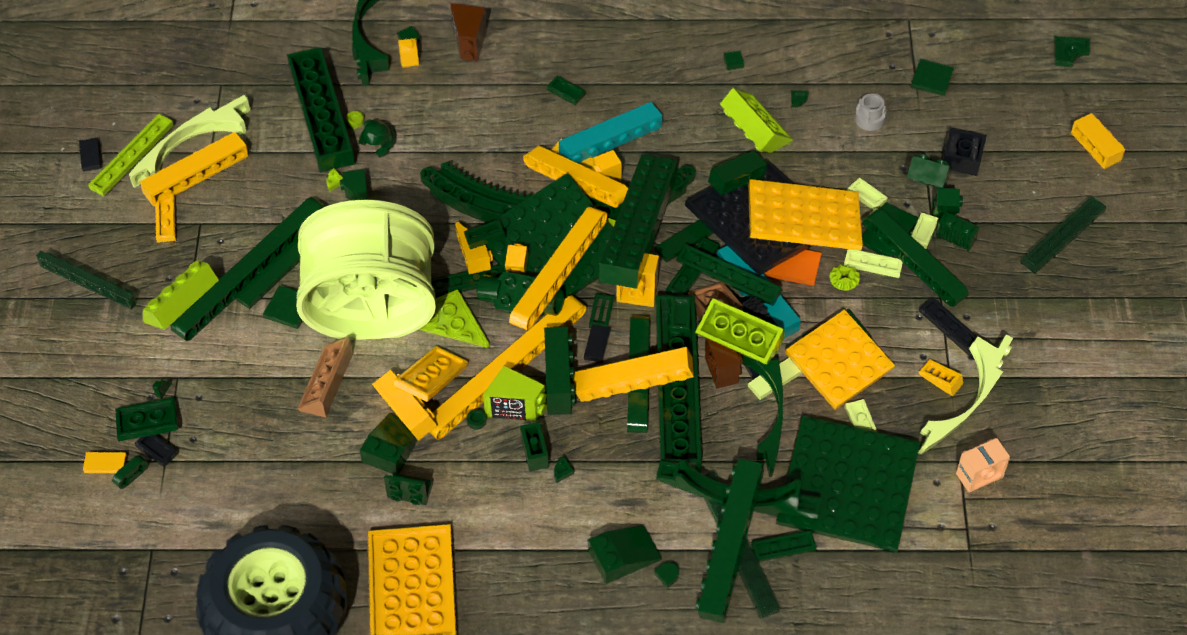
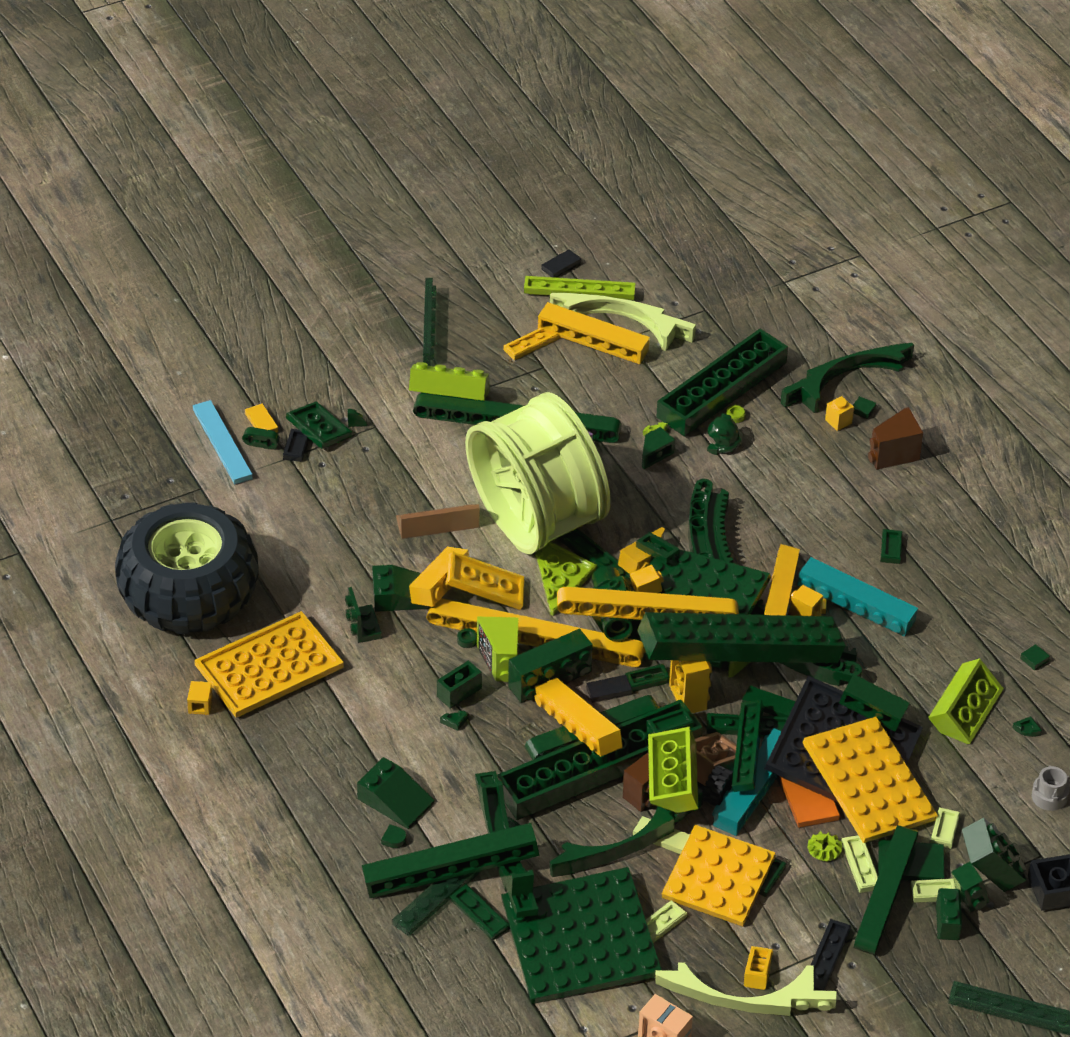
camera: 60 degrees right, 10 degrees down
none -> medium azure tile [193,400,253,485]

